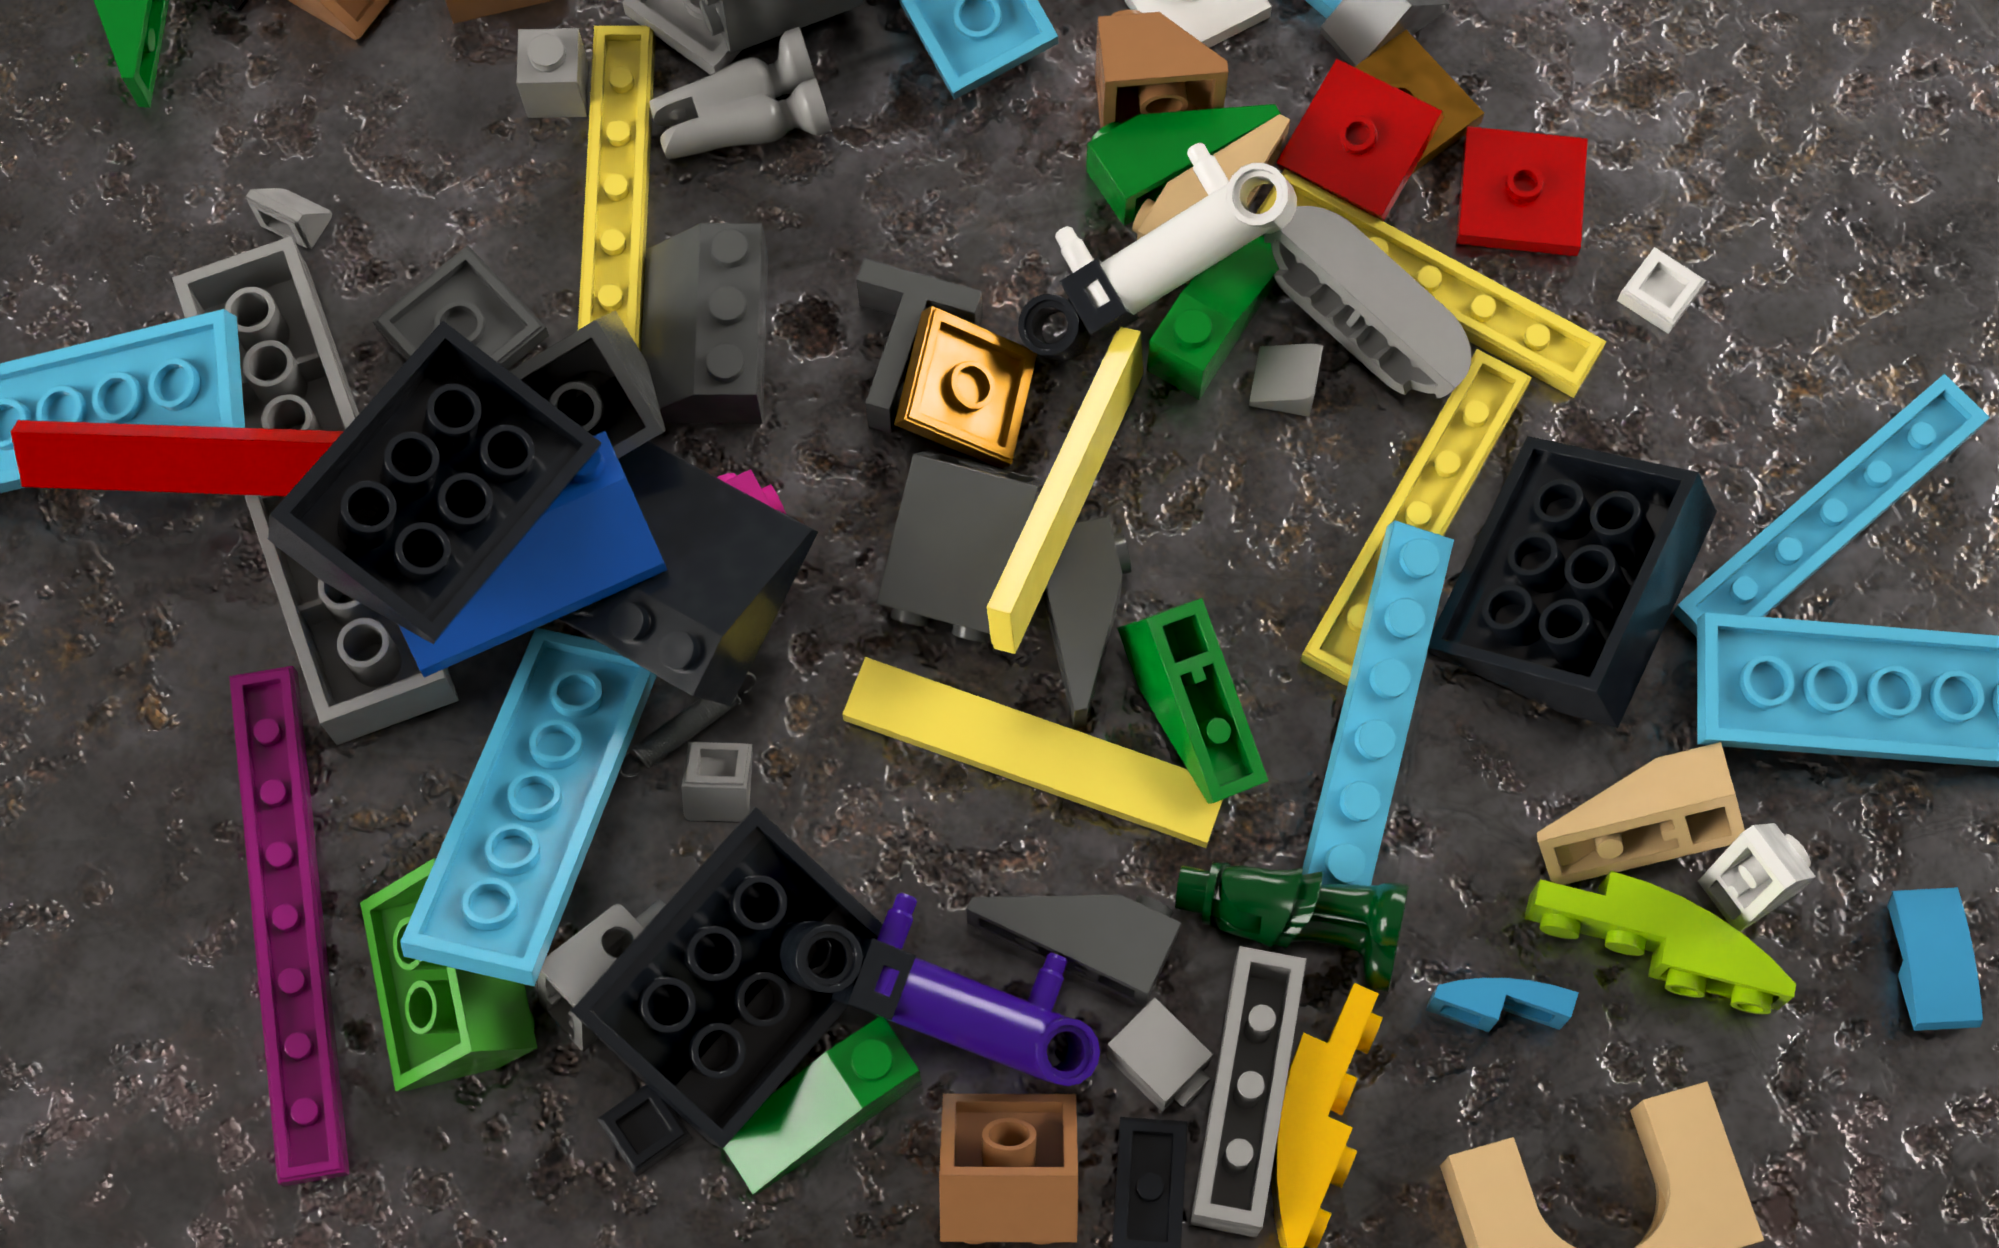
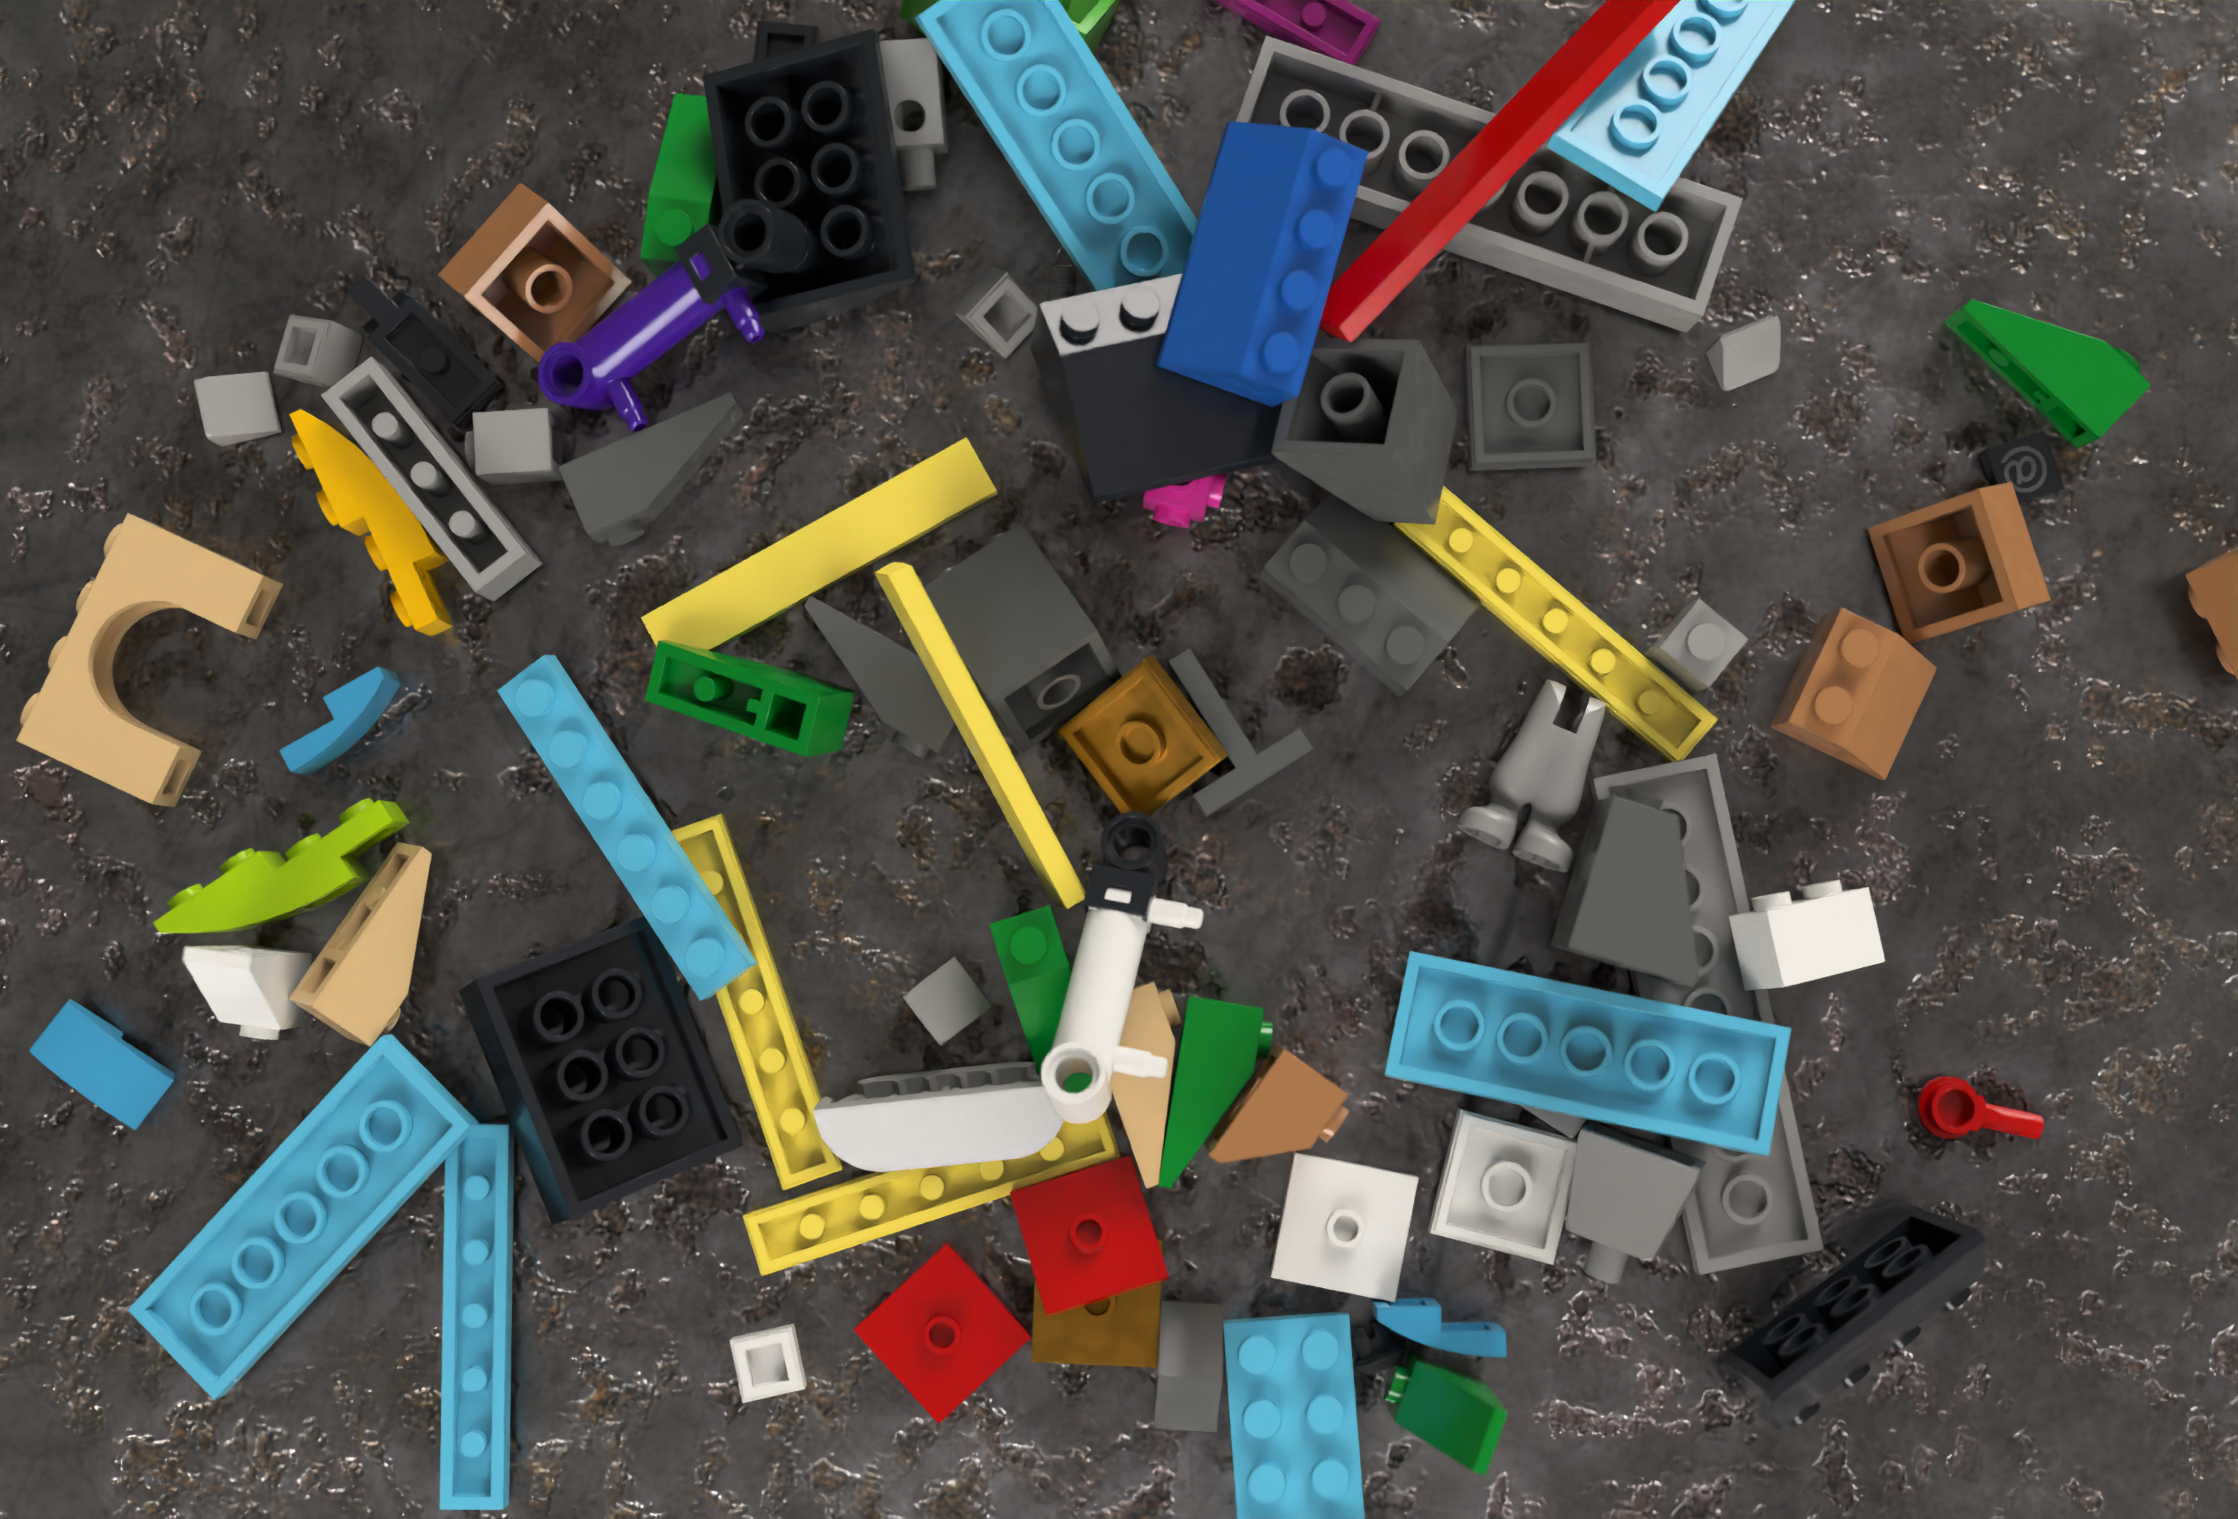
camera: 130 degrees right, 15 degrees up
black slope [268,321,602,644] -> none
dark green piece [1175,862,1409,992] -> none

